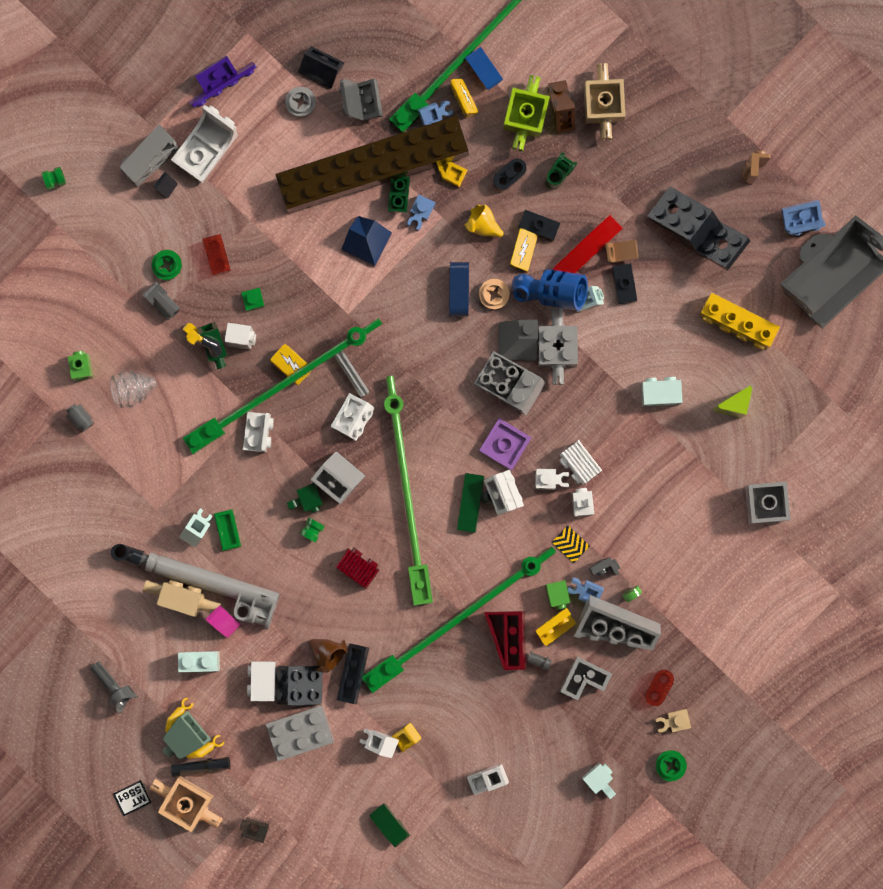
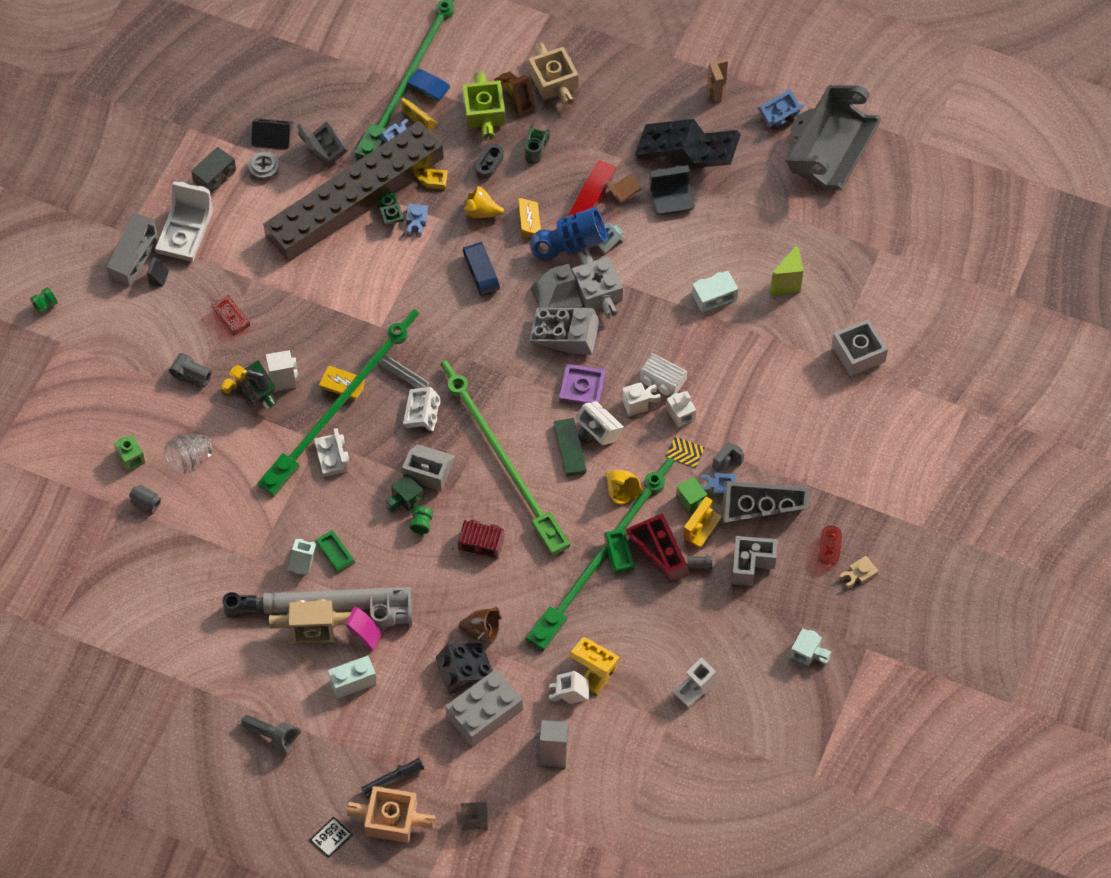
camera: 15 degrees left, 25 degrees down
green gear [151,250,182,280] -> none
sand green torso [163,698,224,759] -> none
dark purple bracket [189,56,257,108] -> none
green plate [241,287,265,311] -> none
white brick [247,661,276,701] -> none
black plate [337,643,369,705] -> none
dark blue slope [341,216,392,266] -> none
dark green slope [369,803,411,848] -> none
light nougat gear [479,279,510,310] -> none
black plate [518,210,560,241] -> none
black plate [612,263,638,304] -> none
bright green tile [622,585,642,602] -> none
green gear [655,750,687,781] -> none
yellow brick [699,293,780,350] -> none
none -> pearl dark grey brick [191,146,236,193]
none -> light grey wedge [536,720,569,768]
none -> yellow bracket [570,637,620,678]
none -> green tile [603,529,634,573]
none -> yellow hat [605,470,643,504]
none -> black bracket [649,165,695,215]

